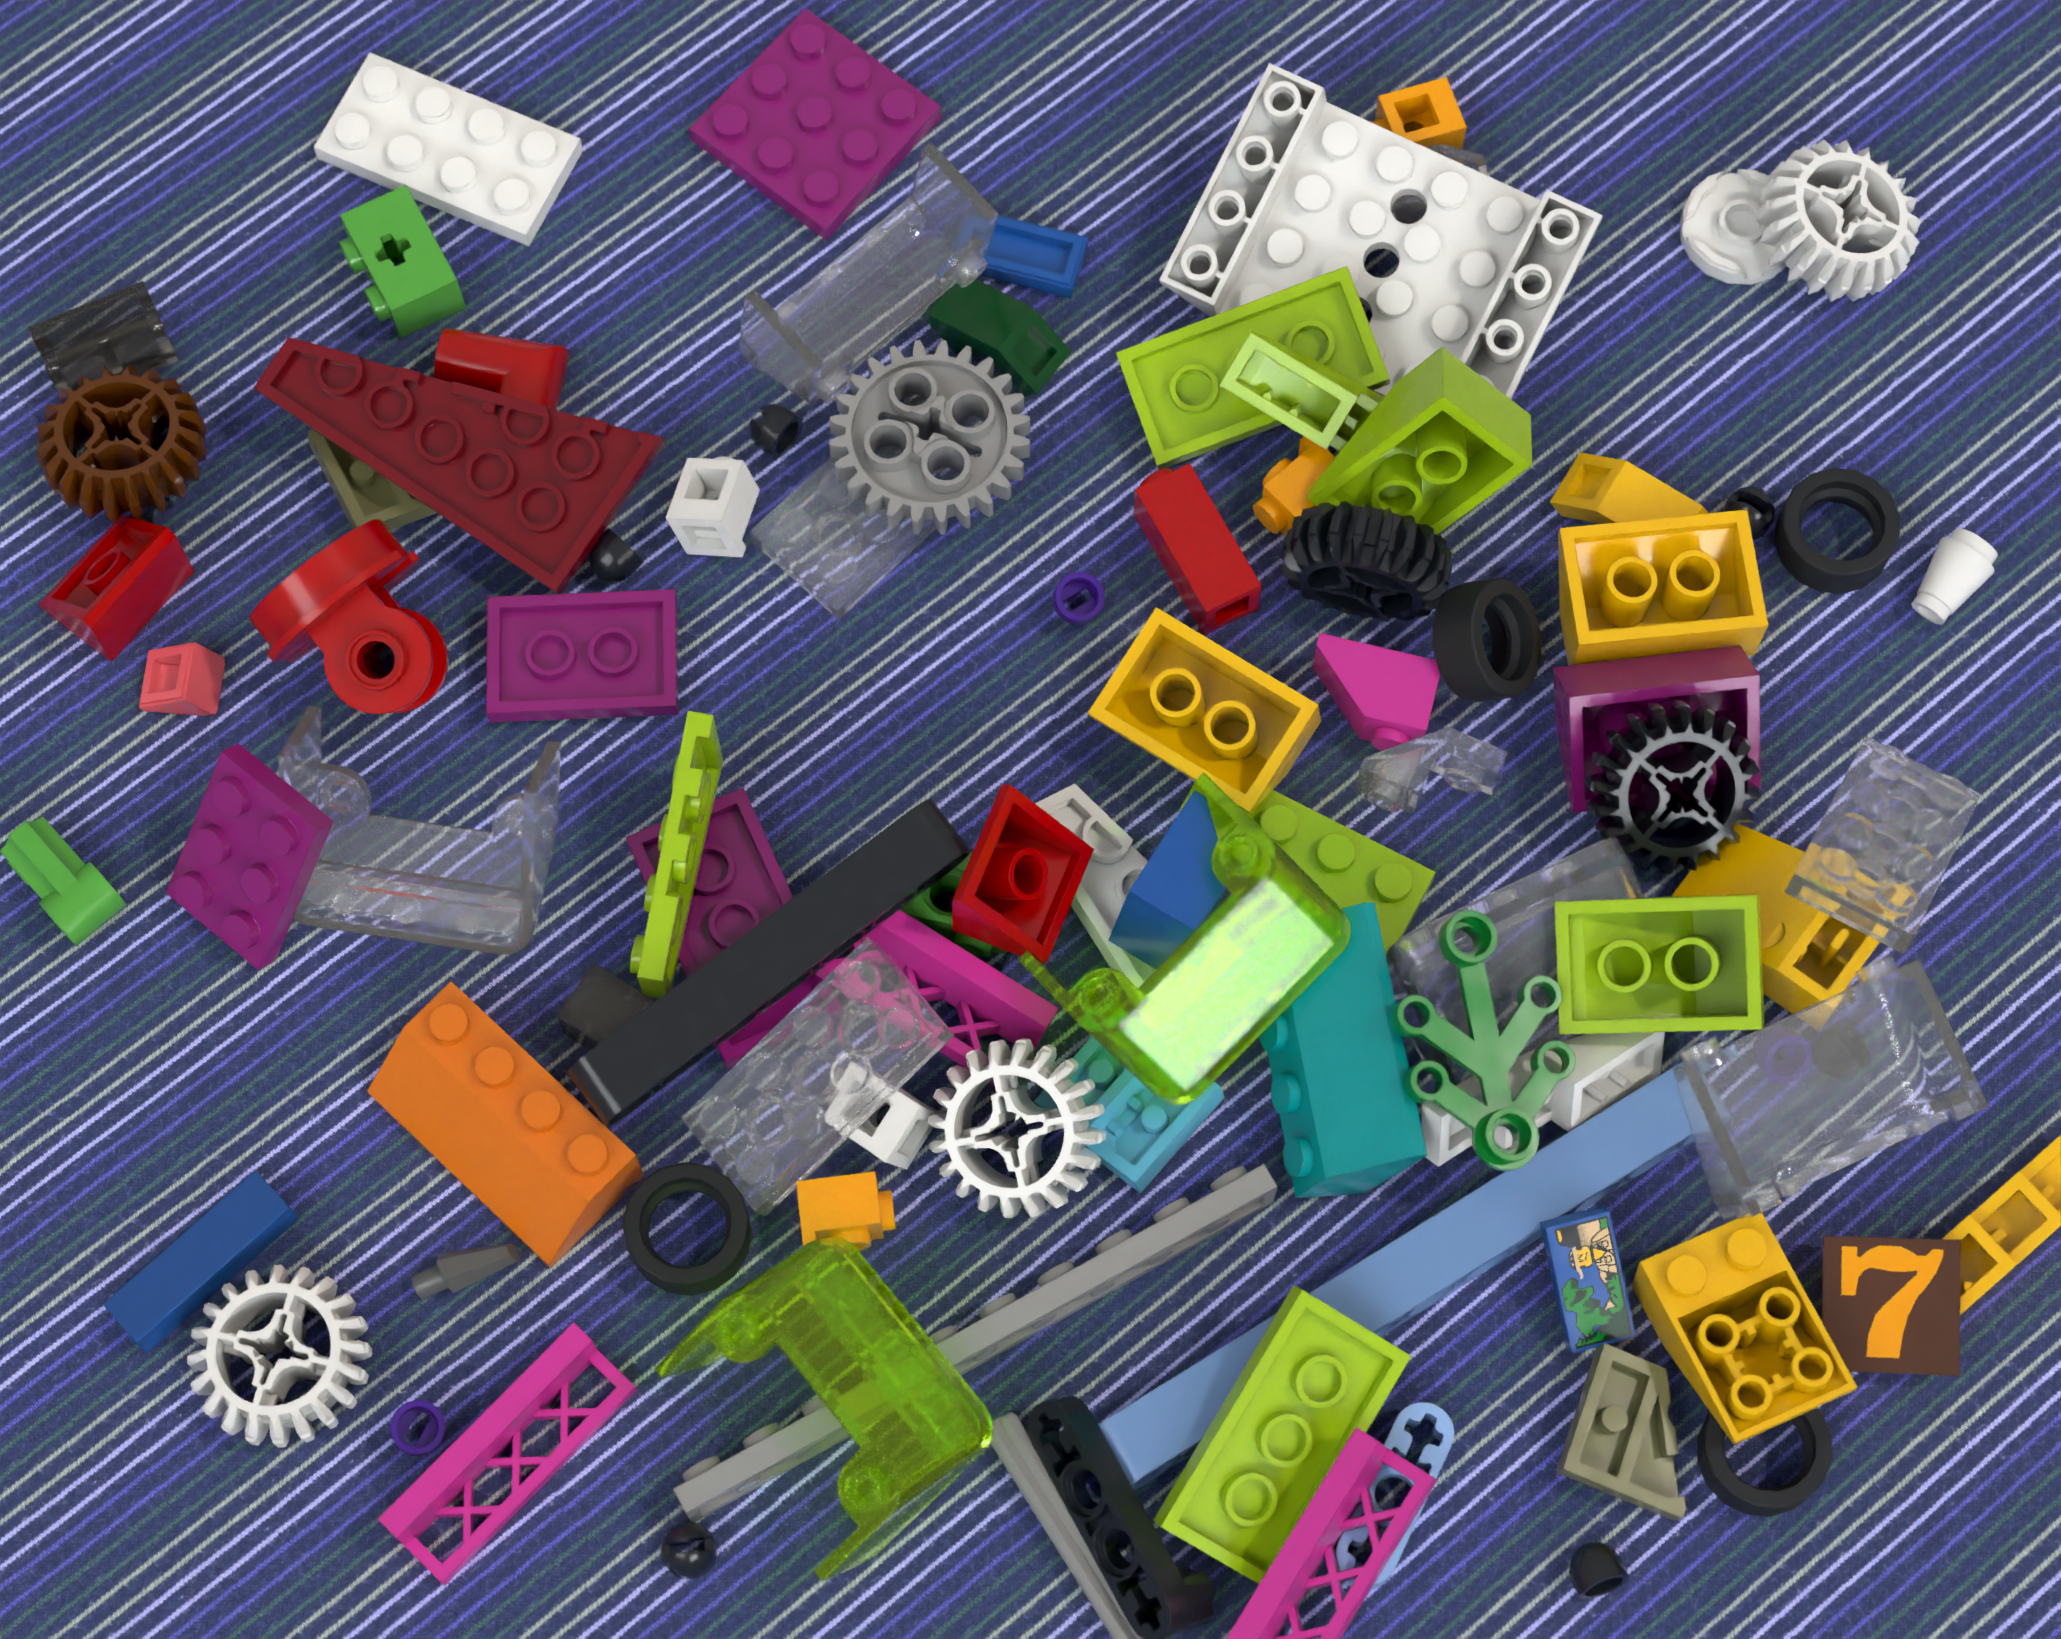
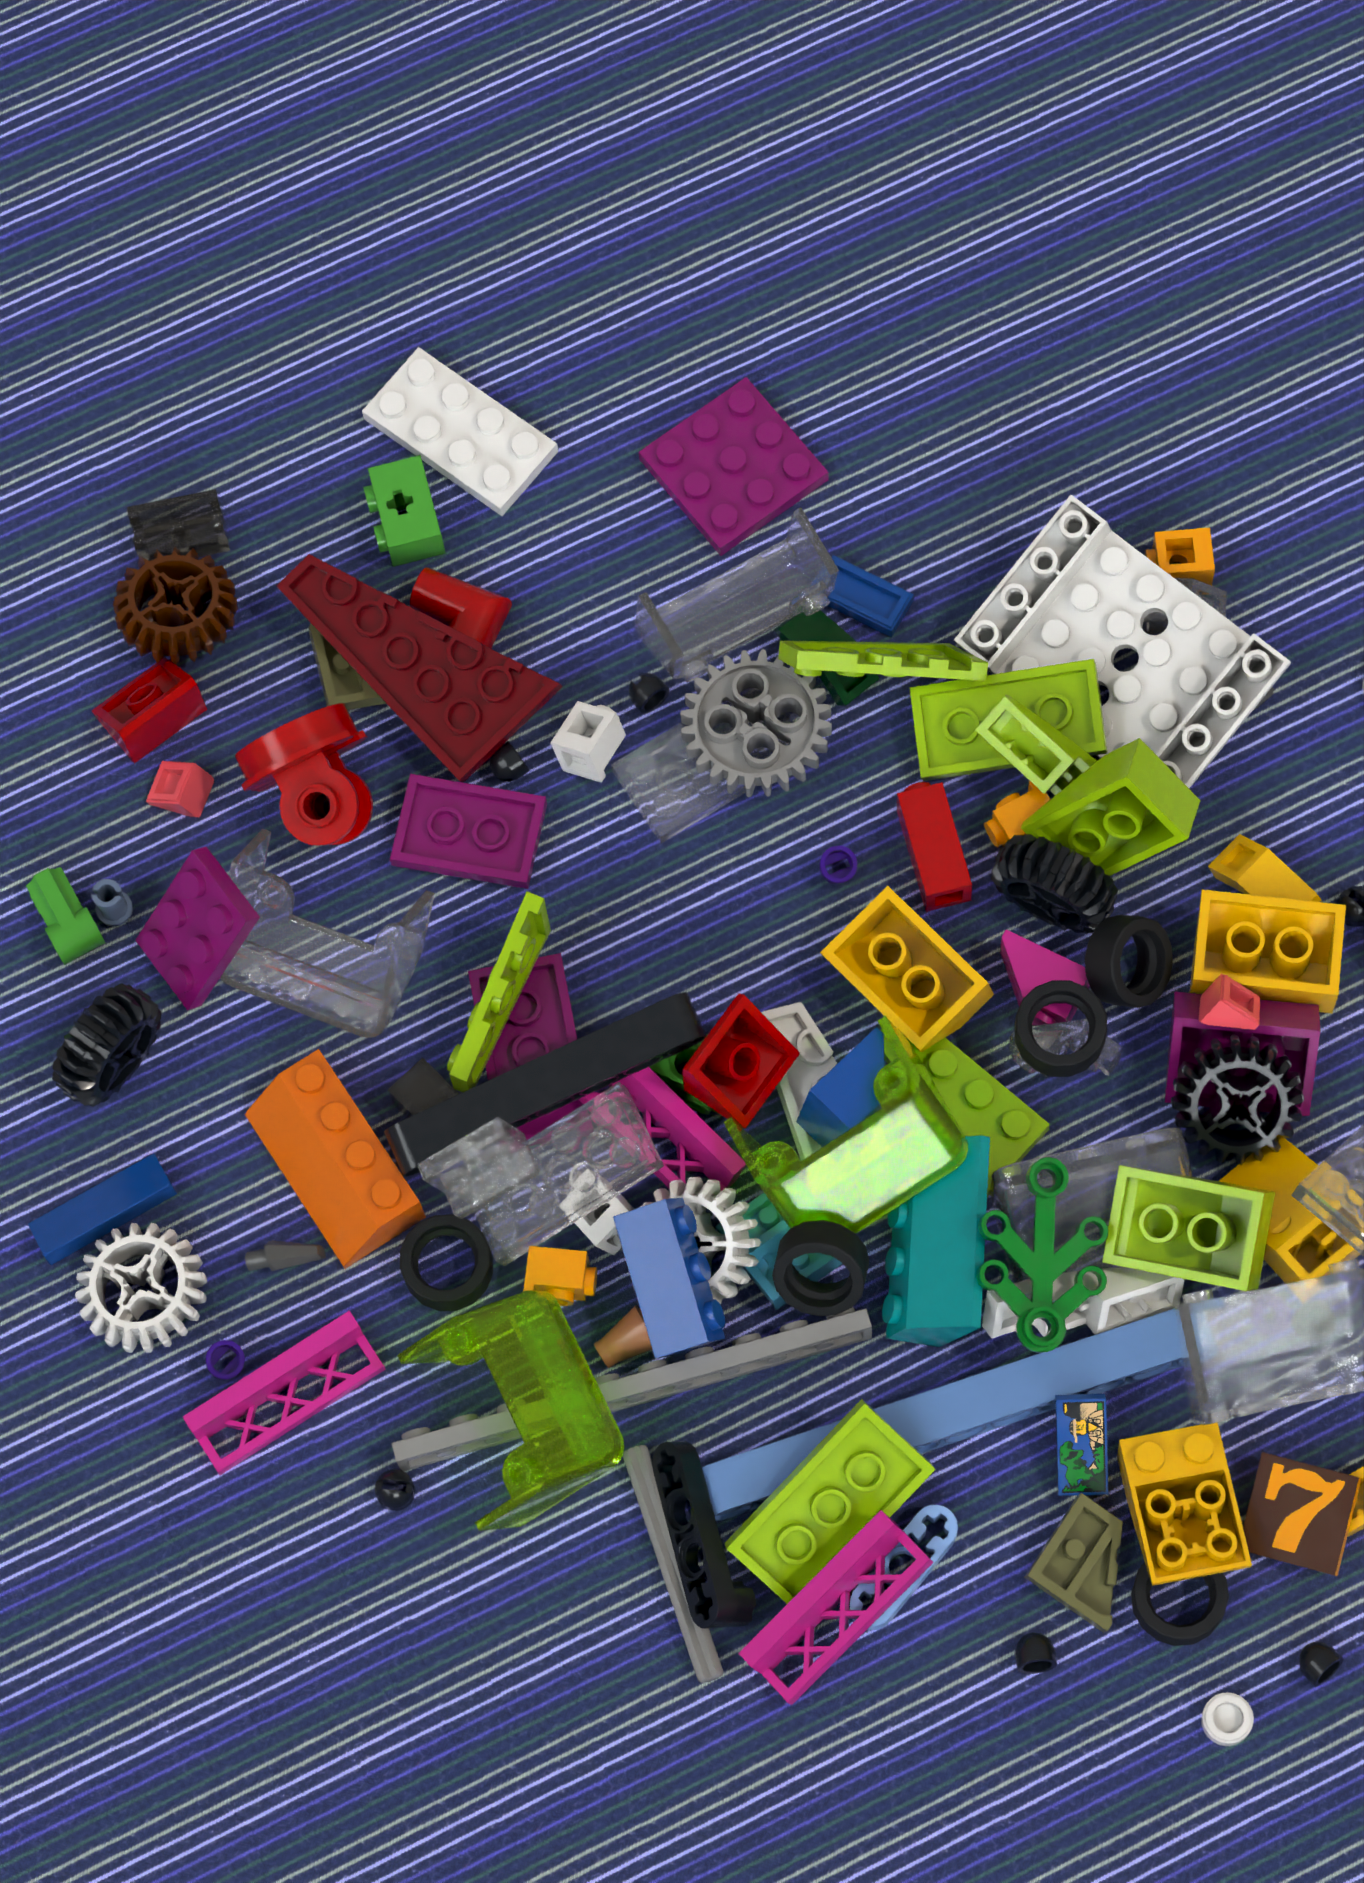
camera: 20 degrees right, 0 degrees up
none -> black gear [52,983,162,1107]
none -> sand blue pin [91,879,133,927]
none -> clear bracket [417,1117,539,1219]
none -> nougat cone [594,1305,653,1368]
none -> brick [613,1197,725,1359]
none -> black tyre [772,1220,869,1316]
none -> lime wing [778,641,988,681]
none -> black tyre [1015,980,1107,1077]
none -> coral slope [1199,973,1260,1030]
none -> white tile [1201,1692,1254,1746]
none -> black hinge [1299,1642,1344,1687]

